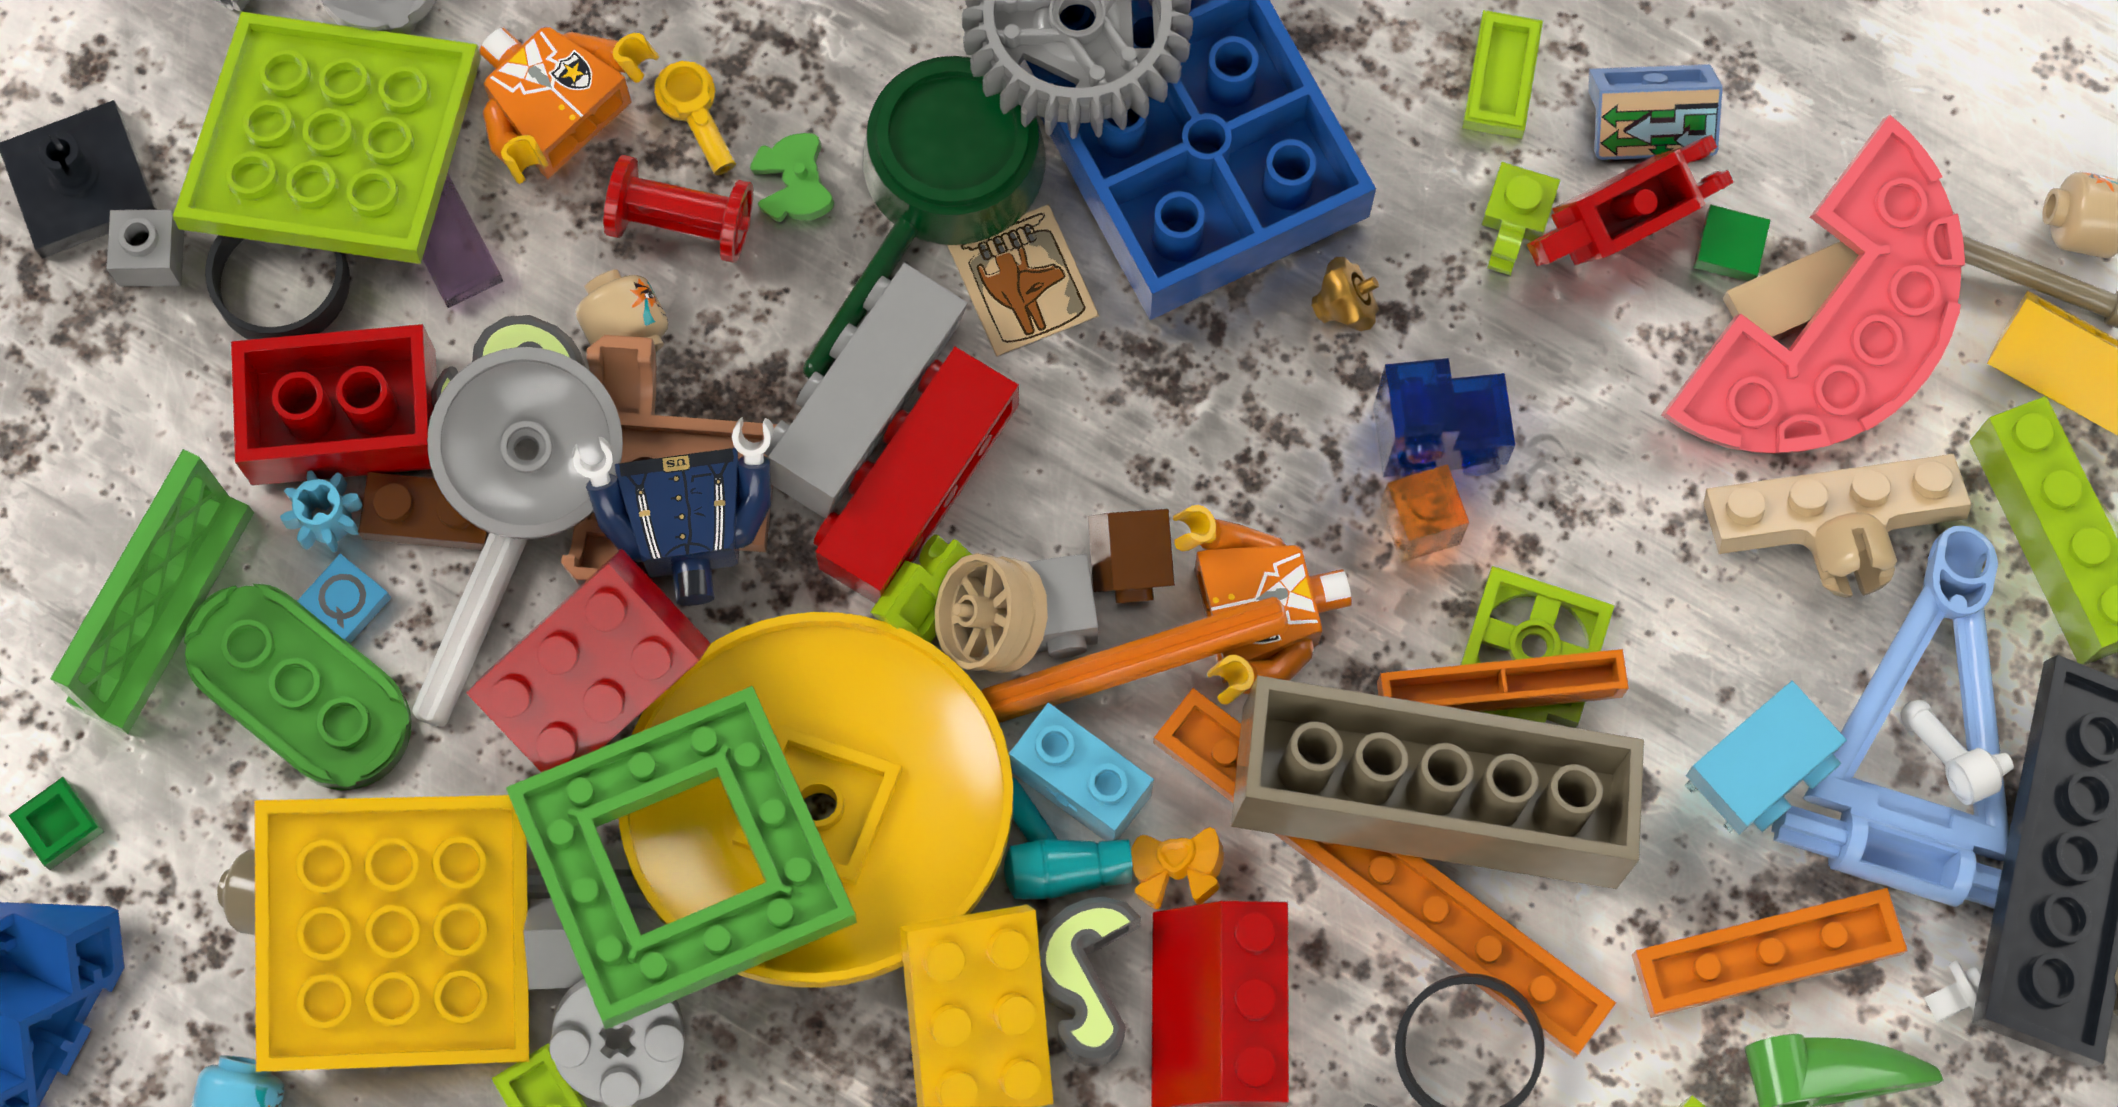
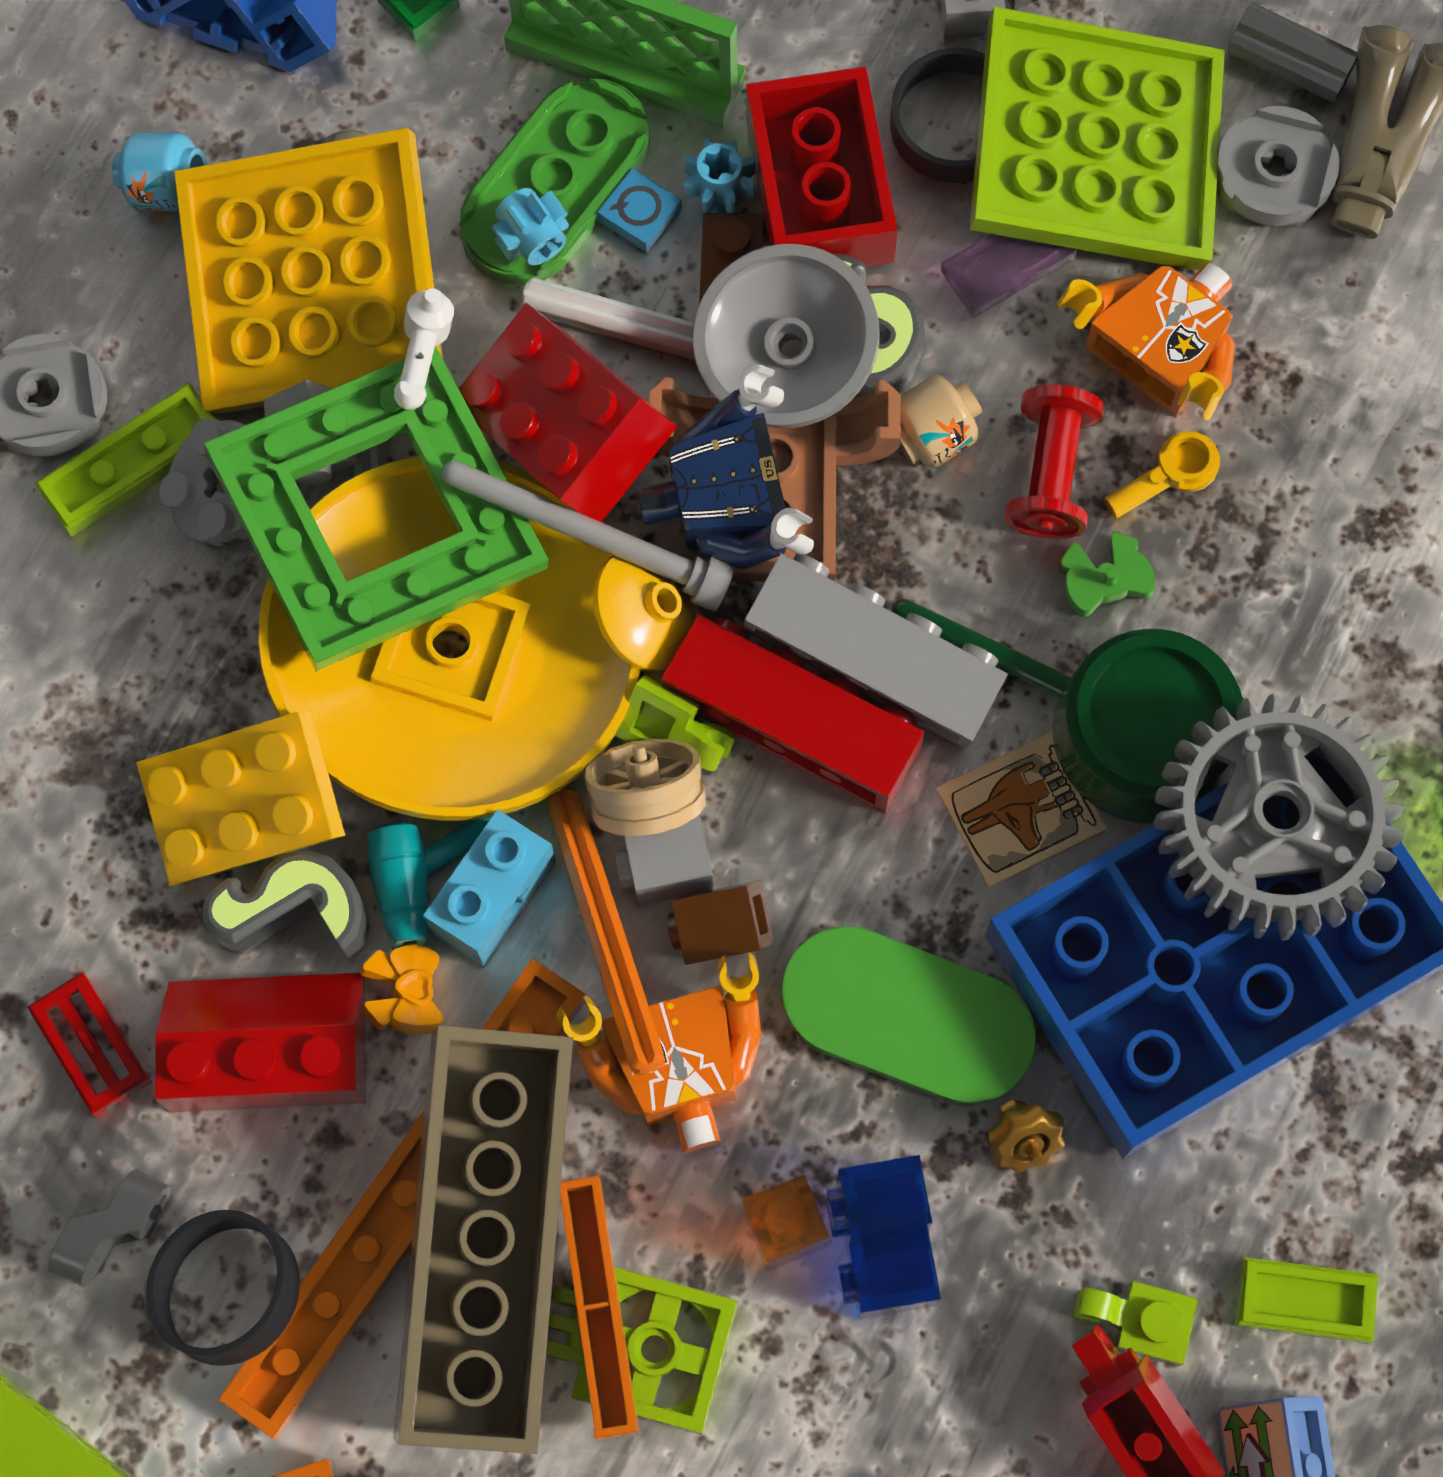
camera: 90 degrees right, 0 degrees up
none -> white piece [394,288,454,410]
none -> light grey piece [442,461,734,612]
none -> medium azure gear [492,188,569,265]
none -> yellow dish [593,555,697,672]
none -> bright green tile [782,926,1036,1106]

